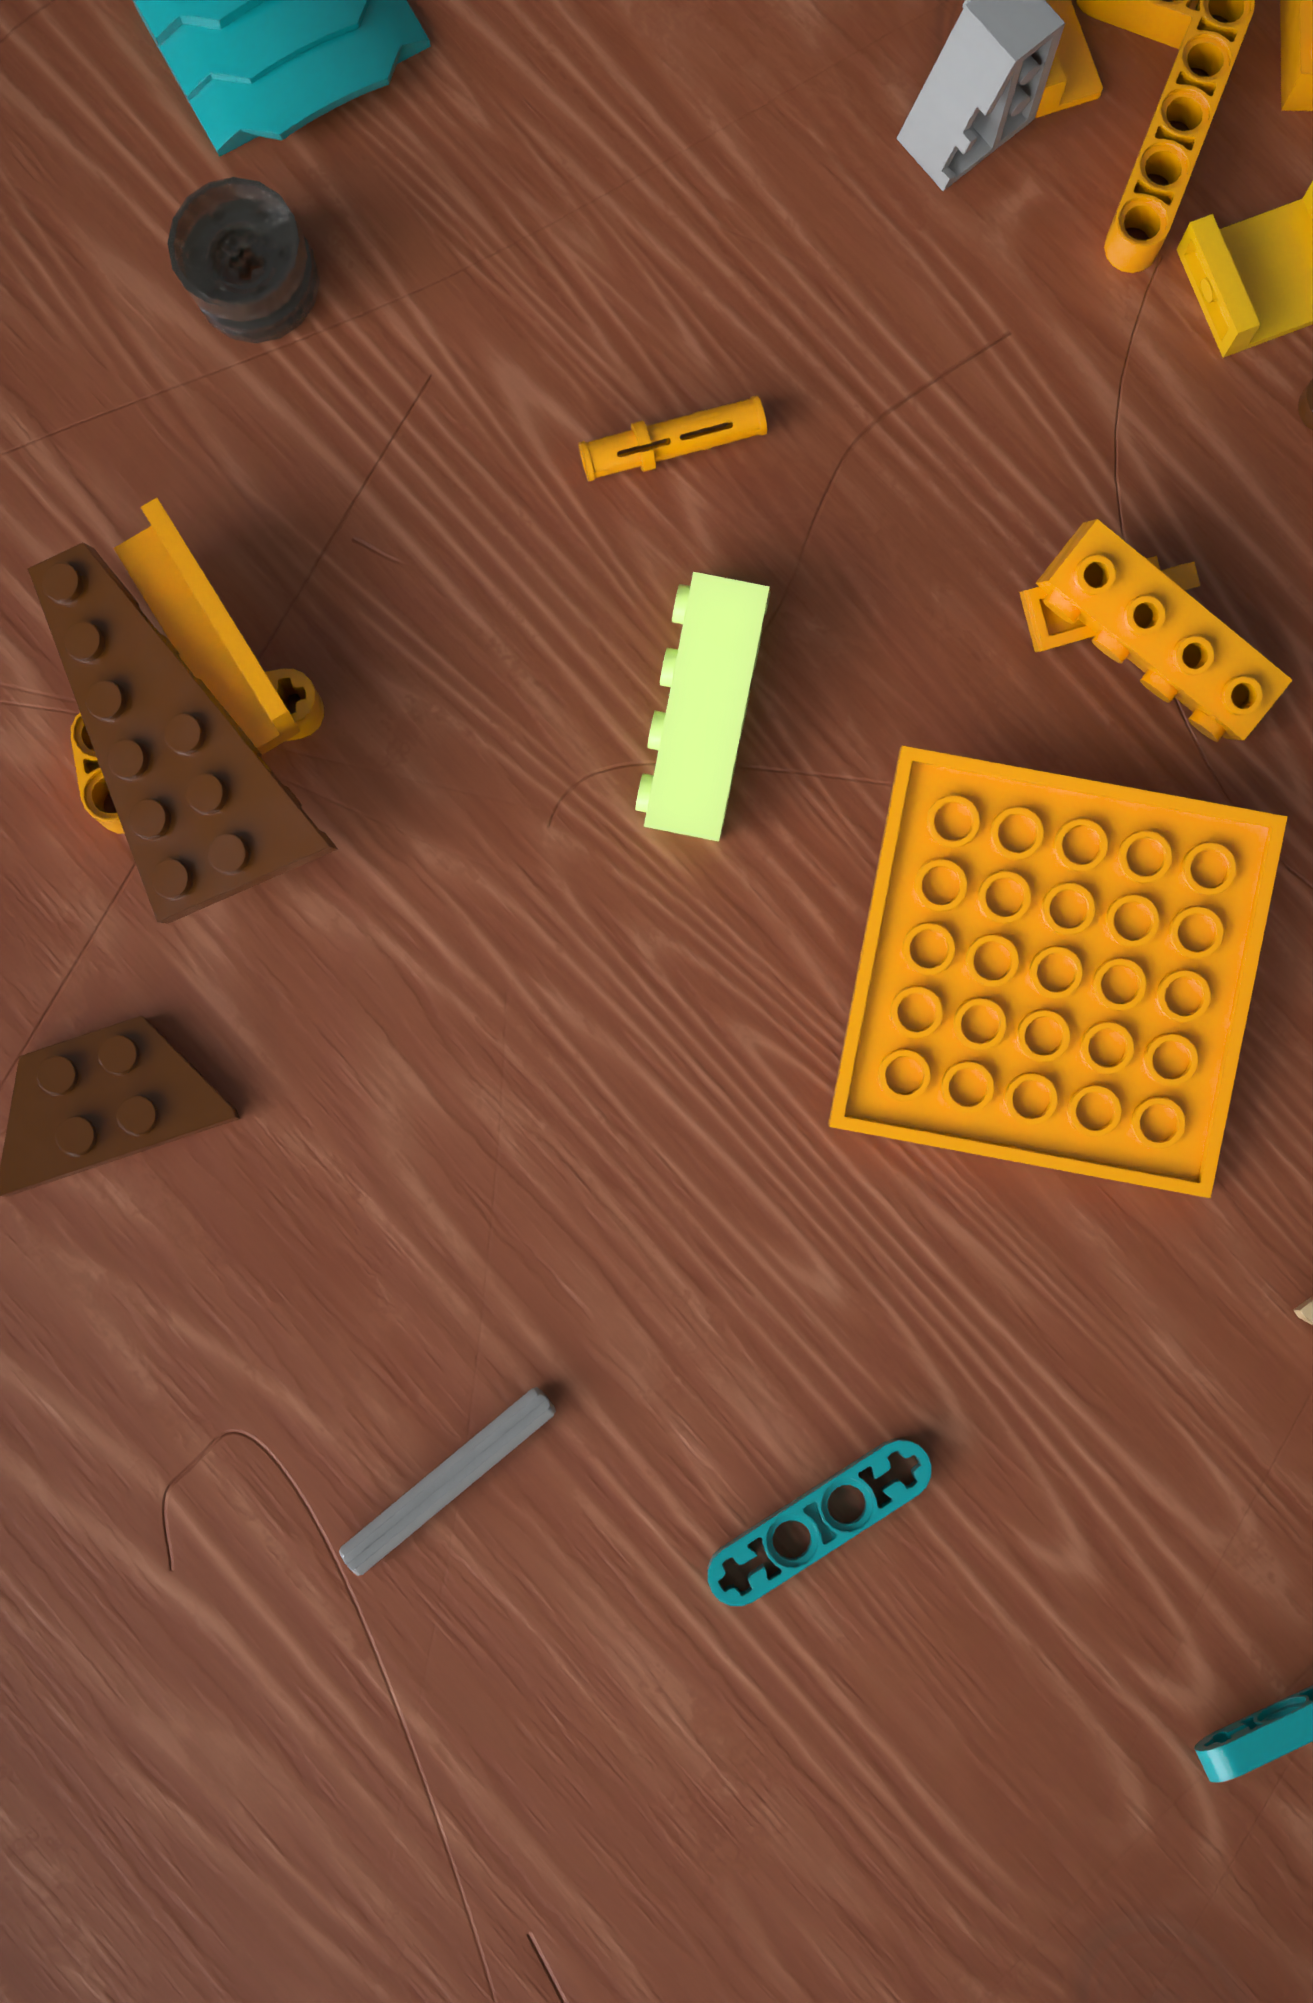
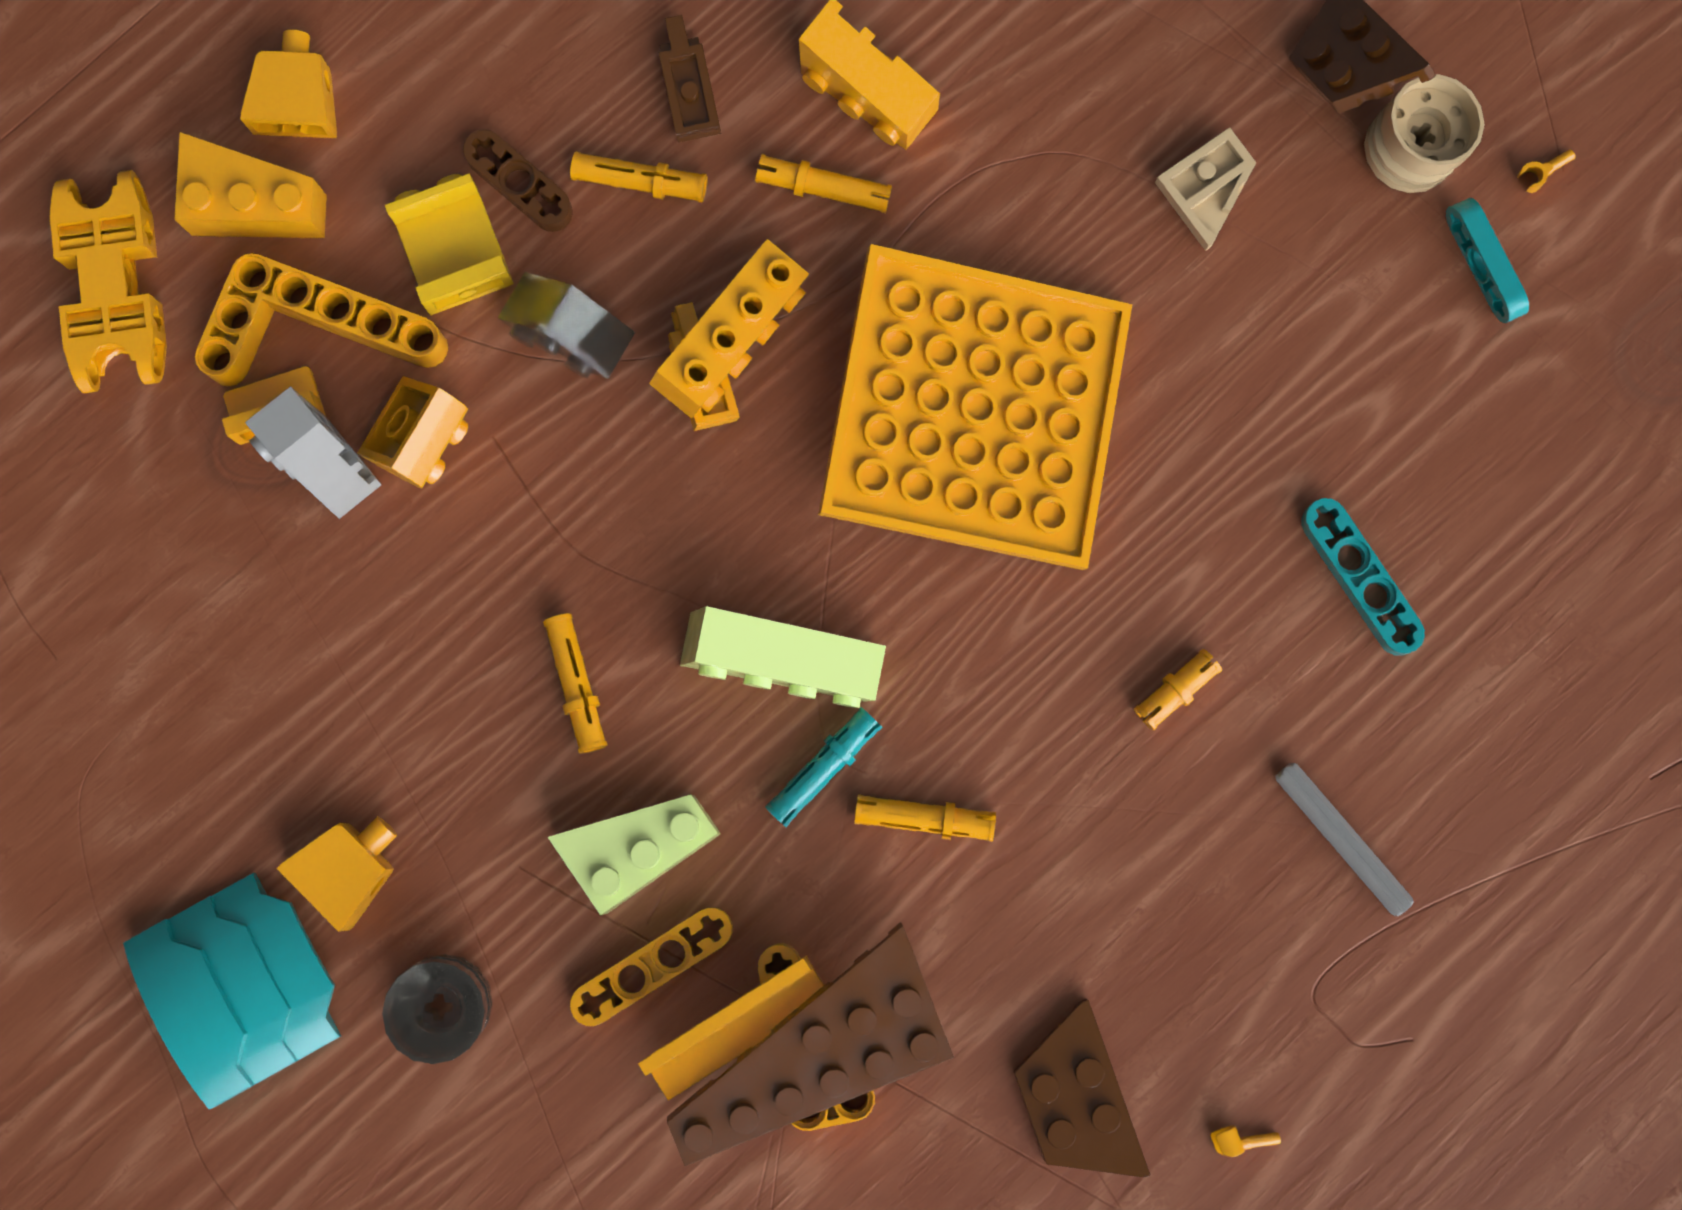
camera: 90 degrees left, 0 degrees up
none -> light orange torso [277,816,397,932]
none -> light orange brick [357,376,468,489]
none -> clear smoke brick [498,272,636,379]
none -> yellowish green wedge [548,794,721,915]
none -> light orange beam [570,908,733,1026]
none -> teal pin [765,707,883,827]
none -> light orange pin [854,794,996,842]
none -> light orange pin [1134,648,1222,731]
none -> light orange hand [1210,1125,1281,1157]

